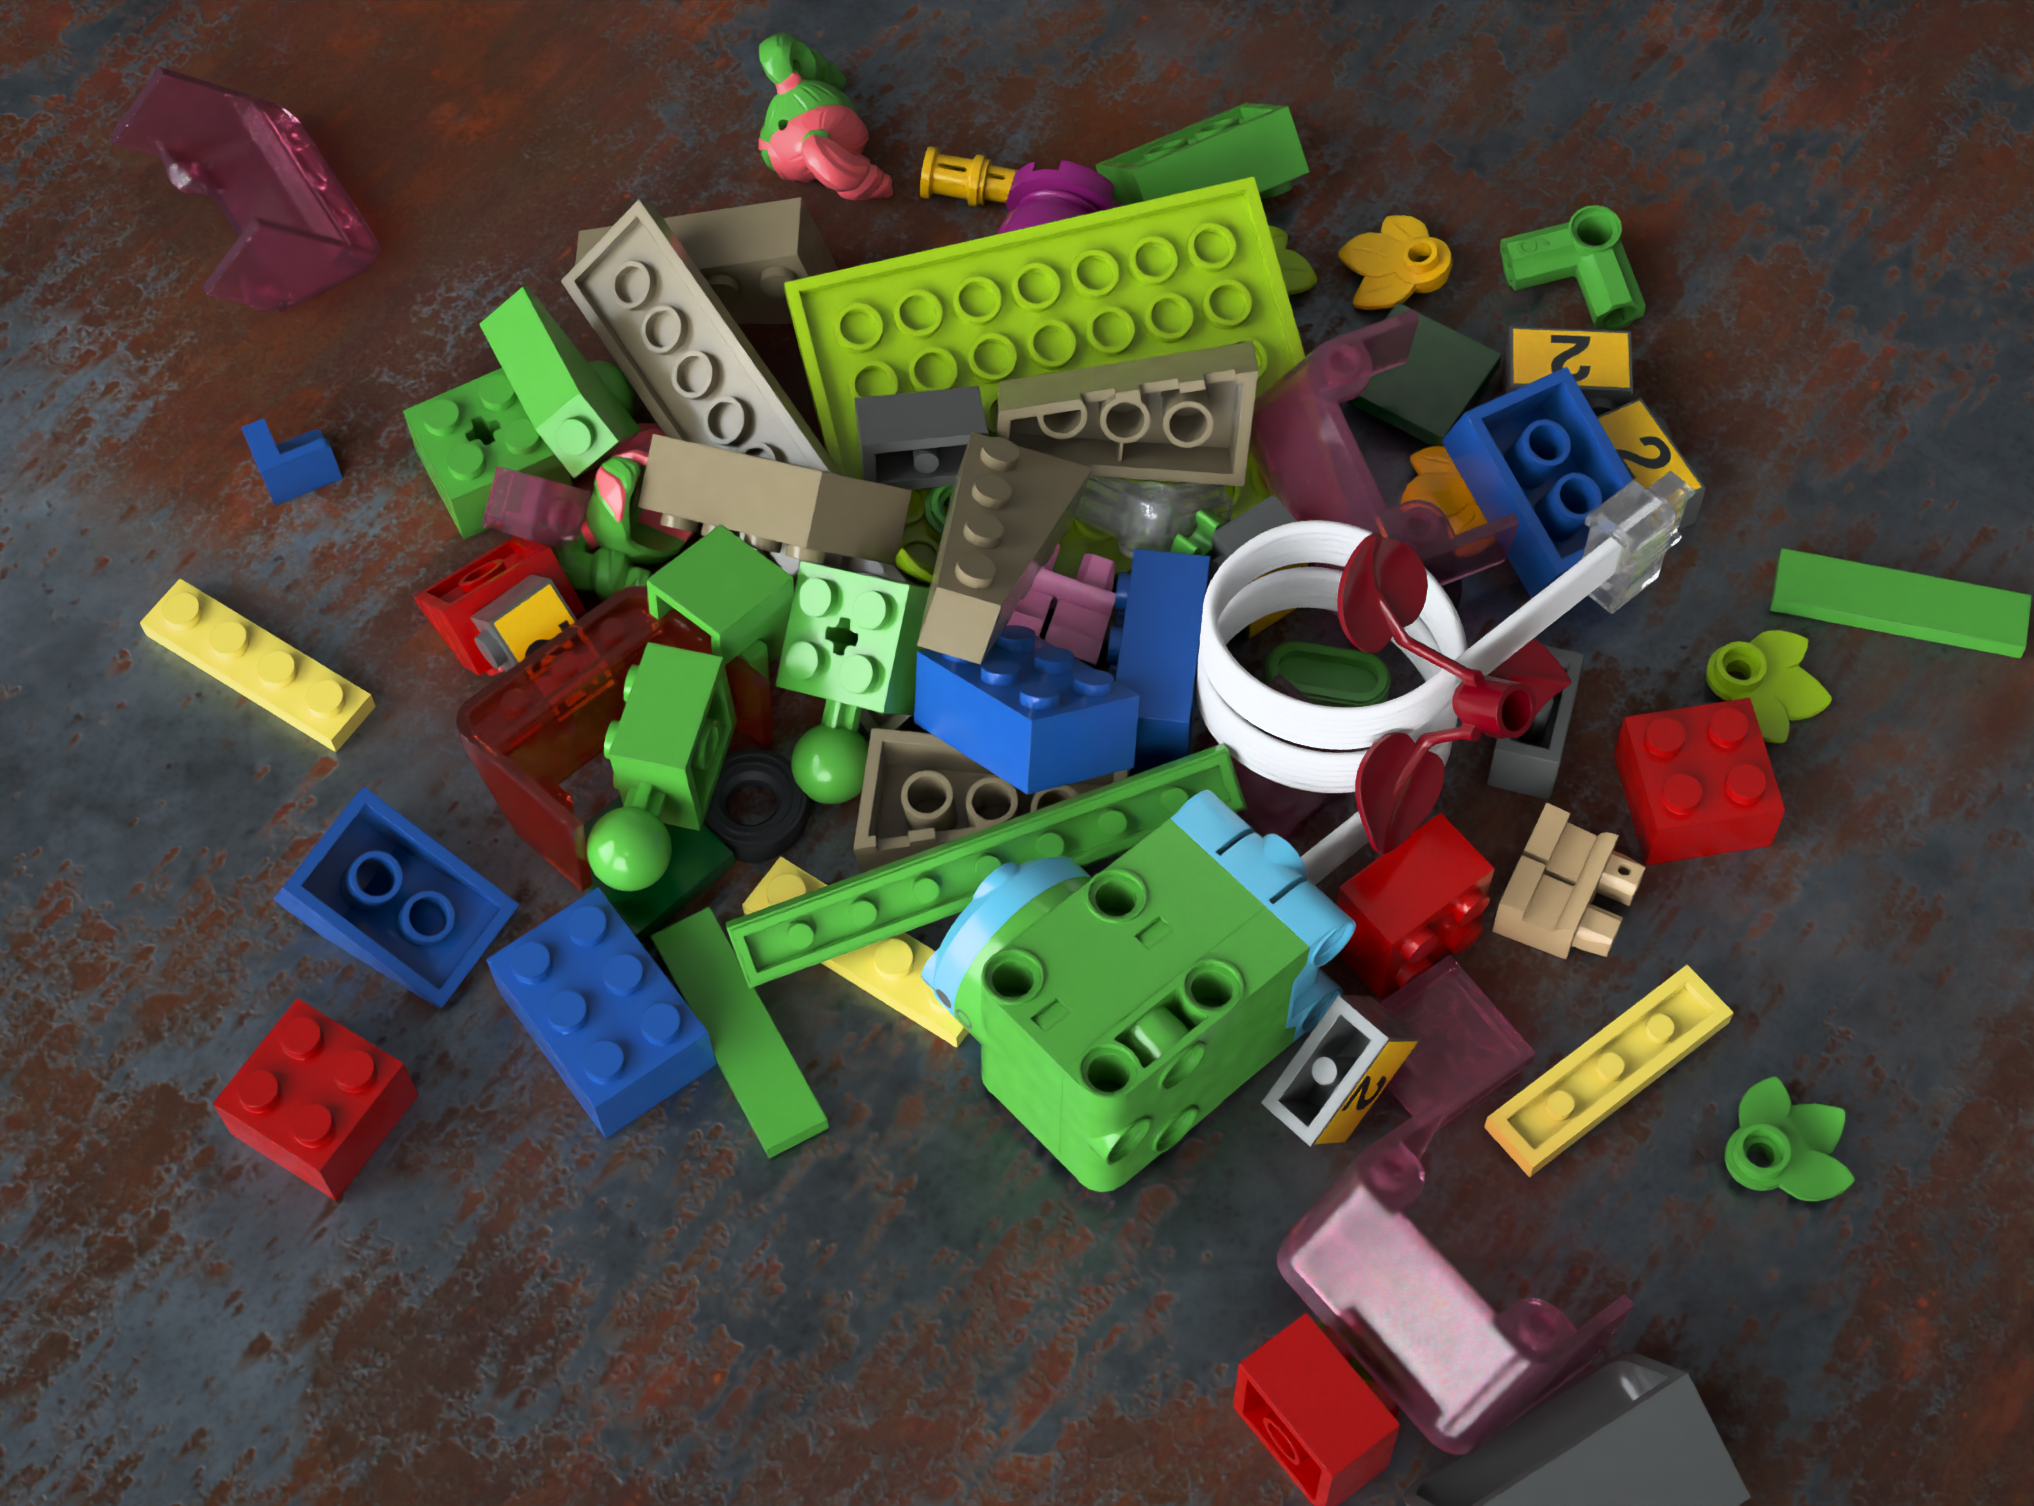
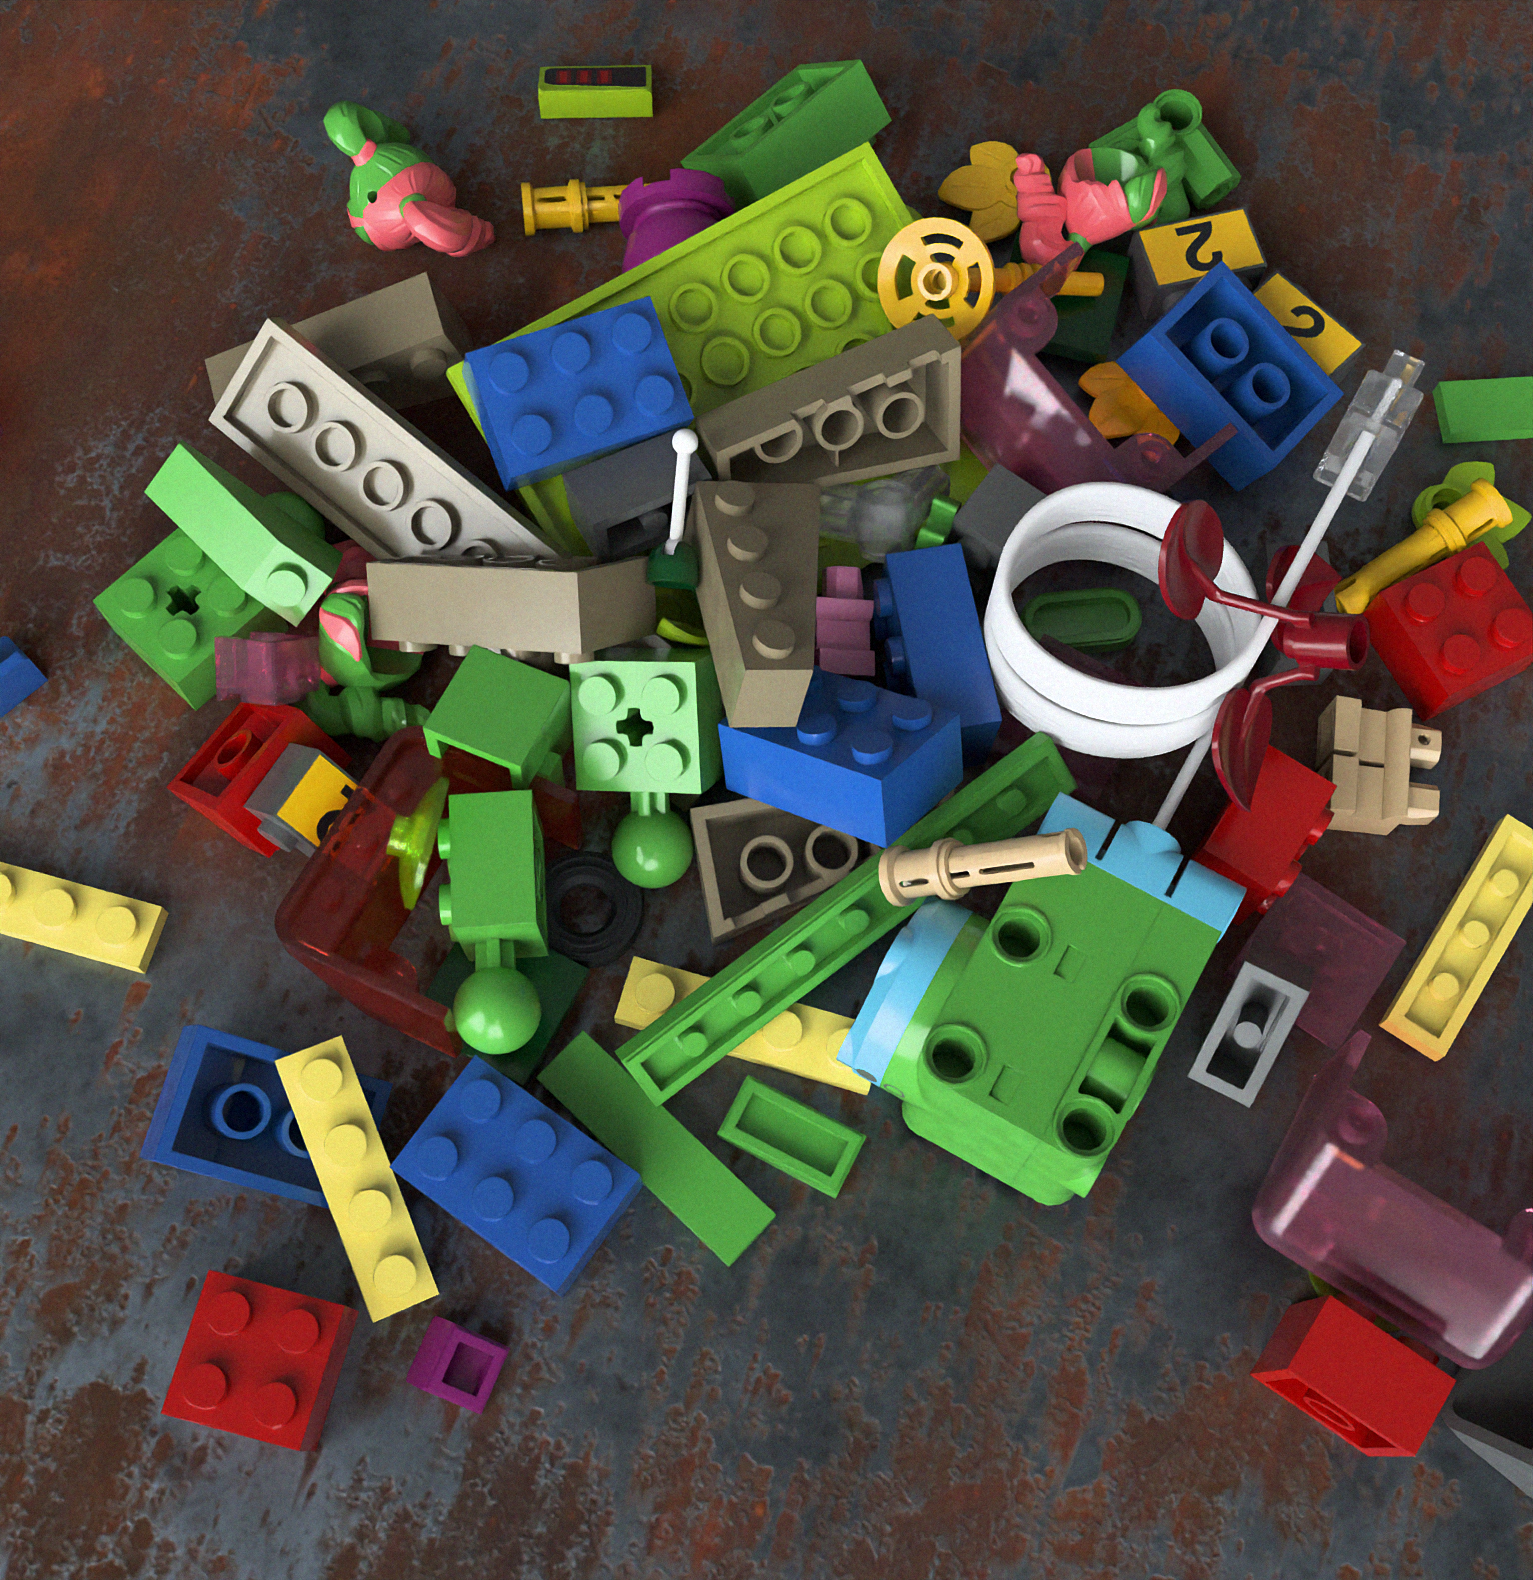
camera: 25 degrees left, 10 degrees up
none -> light yellow plate [274,1035,439,1323]
none -> clear neon green dish [385,776,450,911]
none -> magenta slope [406,1316,510,1415]
none -> blue brick [462,296,694,493]
none -> lime slope [538,65,653,119]
none -> hinge [645,428,700,590]
none -> bright green tile [717,1075,866,1199]
none -> yellow dish [877,217,1104,341]
none -> tan pin [879,828,1088,907]
none -> hair [1013,103,1190,271]
none -> yellow pin [1334,478,1513,614]

